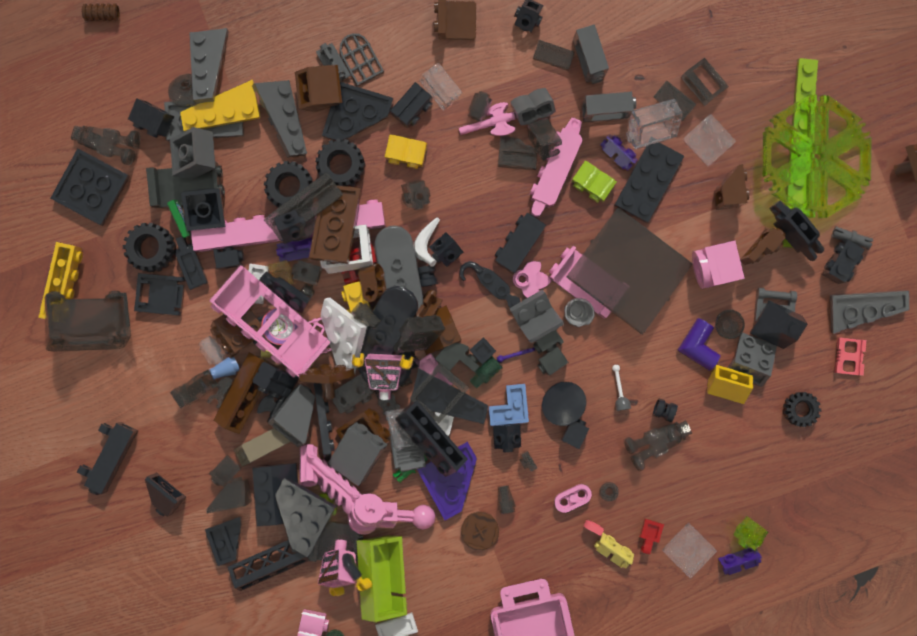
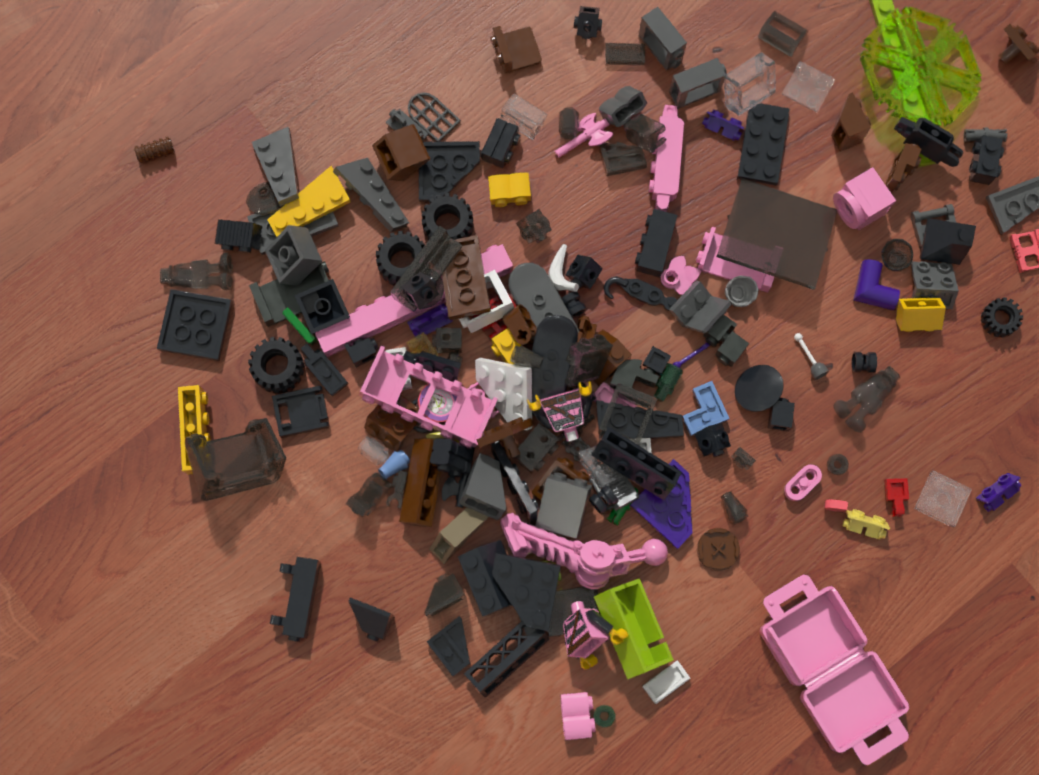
camera: 15 degrees left, 10 degrees down
clear smoke bracket [209,455,242,487] -> none
lime brick [572,161,617,203] -> none
clear smoke hinge [653,80,696,121] -> none
clear neon green brick [733,516,769,551] -> none
none -> black wheel [589,485,619,515]

